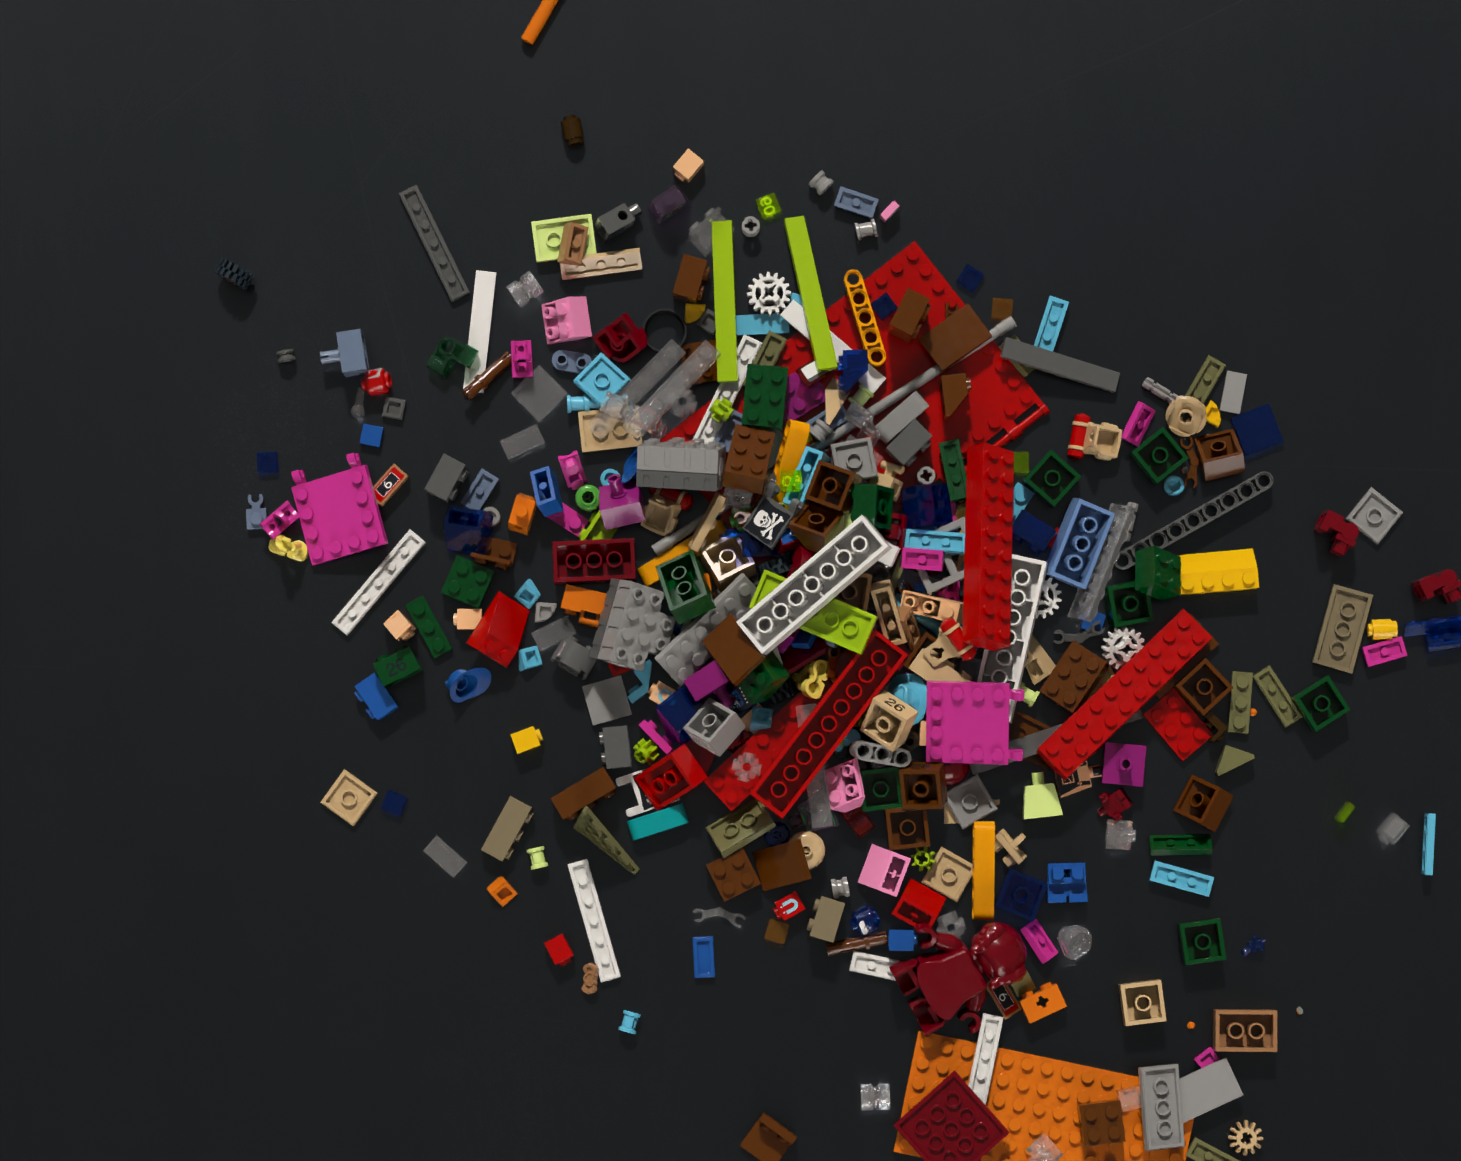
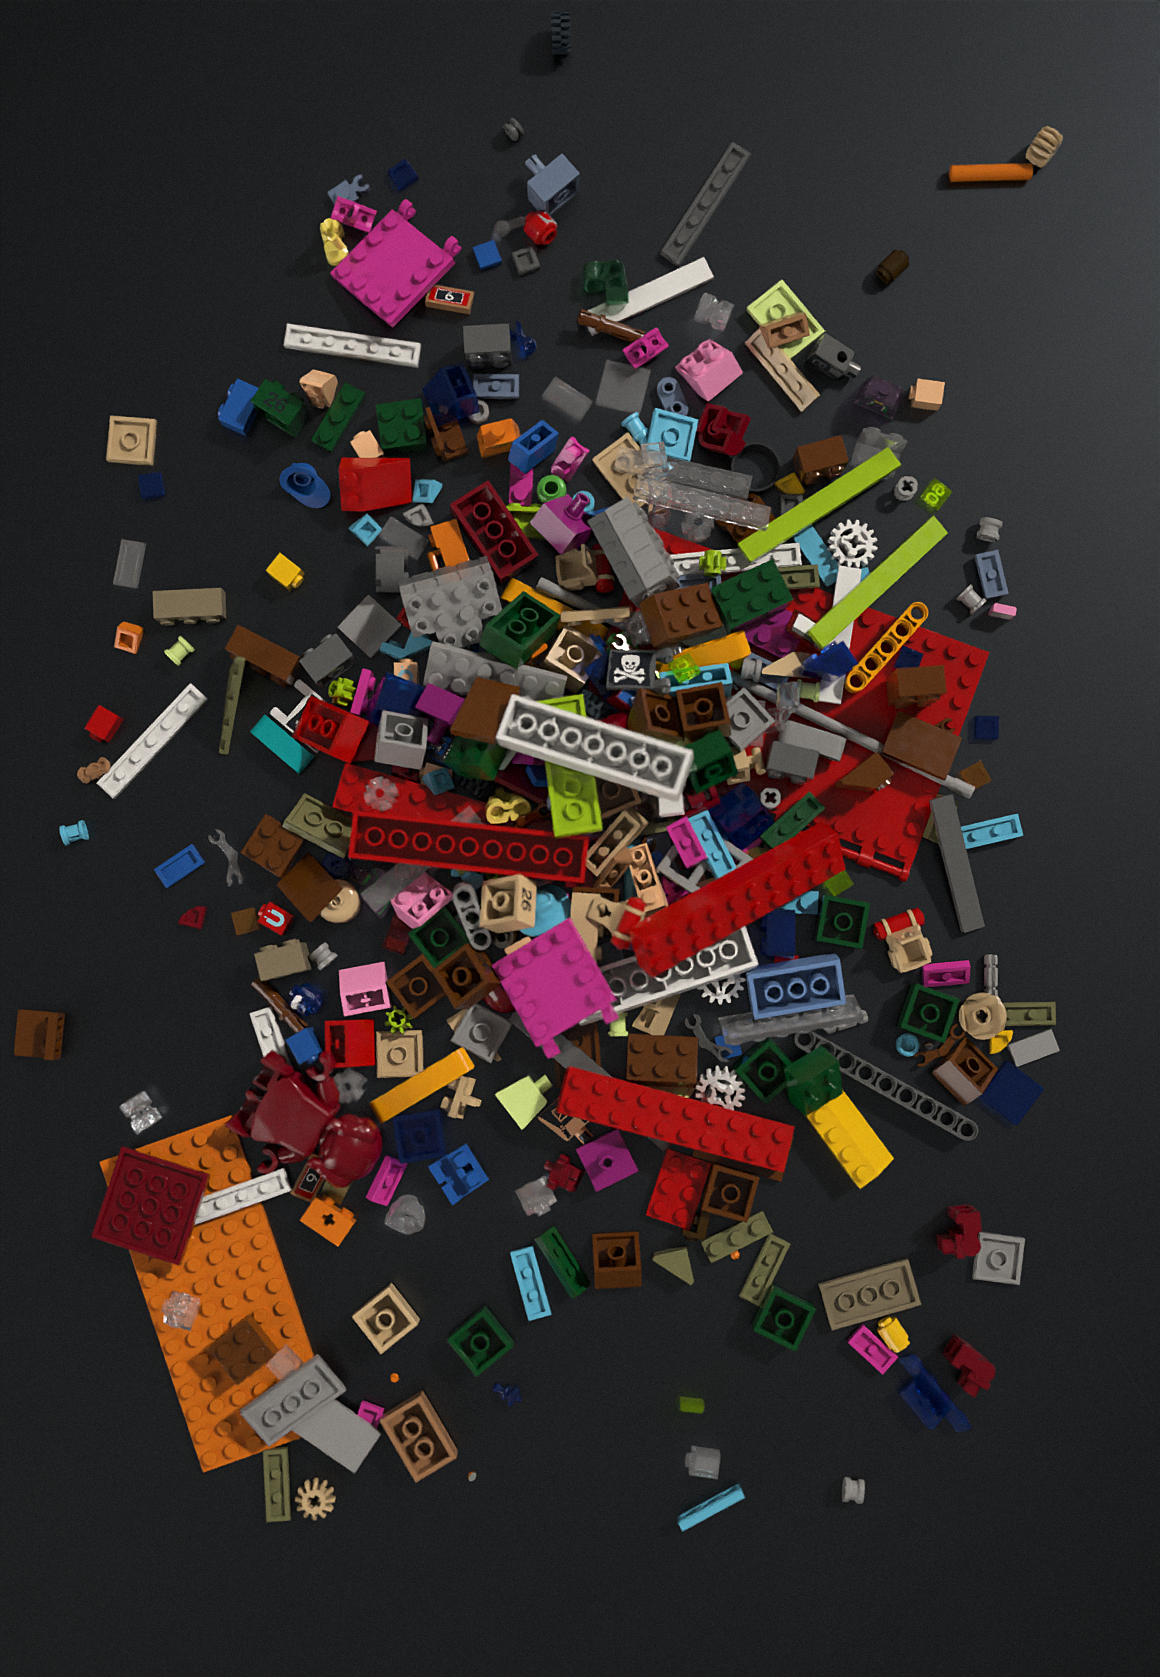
camera: 55 degrees right, 0 degrees up
none -> dark red tile [178,906,207,929]
none -> clear blue arm [510,321,537,355]

